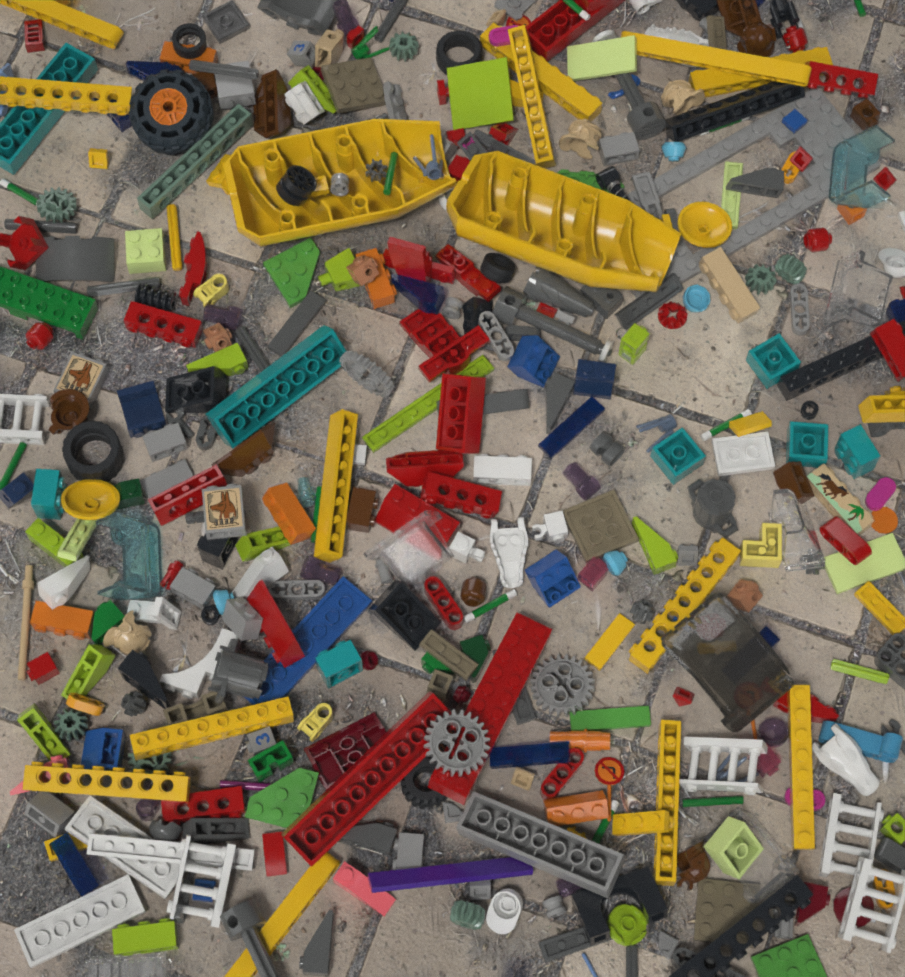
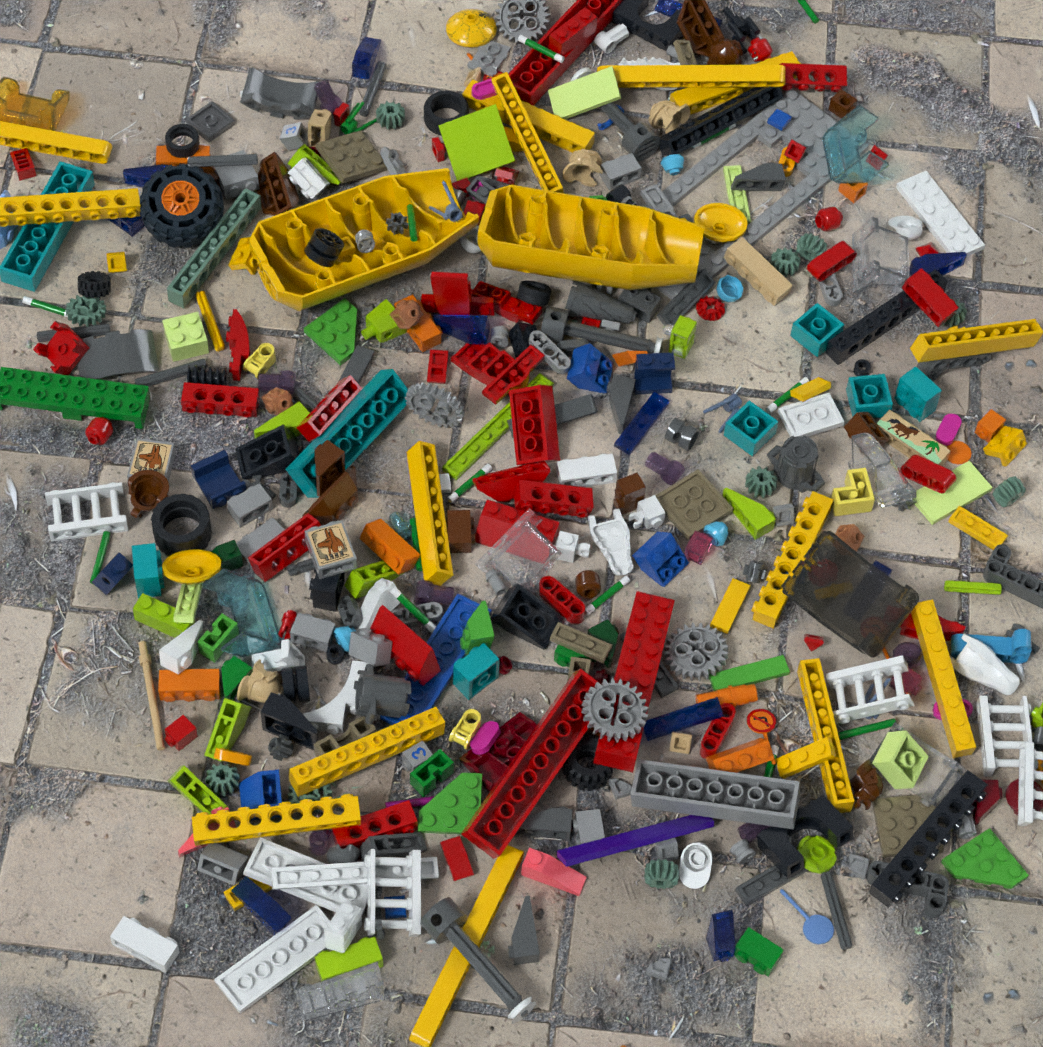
camera: 15 degrees left, 10 degrees down
none -> black tyre [78,271,111,298]
none -> bright green brick [197,613,239,663]
none -> black wheel [281,665,310,703]
none -> red brick [296,375,363,441]
none -> reddish brown slope [314,440,345,497]
none -> white brick [324,903,362,953]
none -> dark grey beam [338,595,363,629]
none -> green bar [389,586,436,633]
none -> red slope [427,349,448,384]
none -> bar [447,464,492,504]
none -> bright green slope [460,601,495,656]
none -> dark pink tile [470,721,501,755]
none -> orange slope [612,351,648,366]
none -> reddish brown brick [613,472,646,515]
none -> sand green gear [745,466,777,498]
none -> red beam [806,241,857,282]

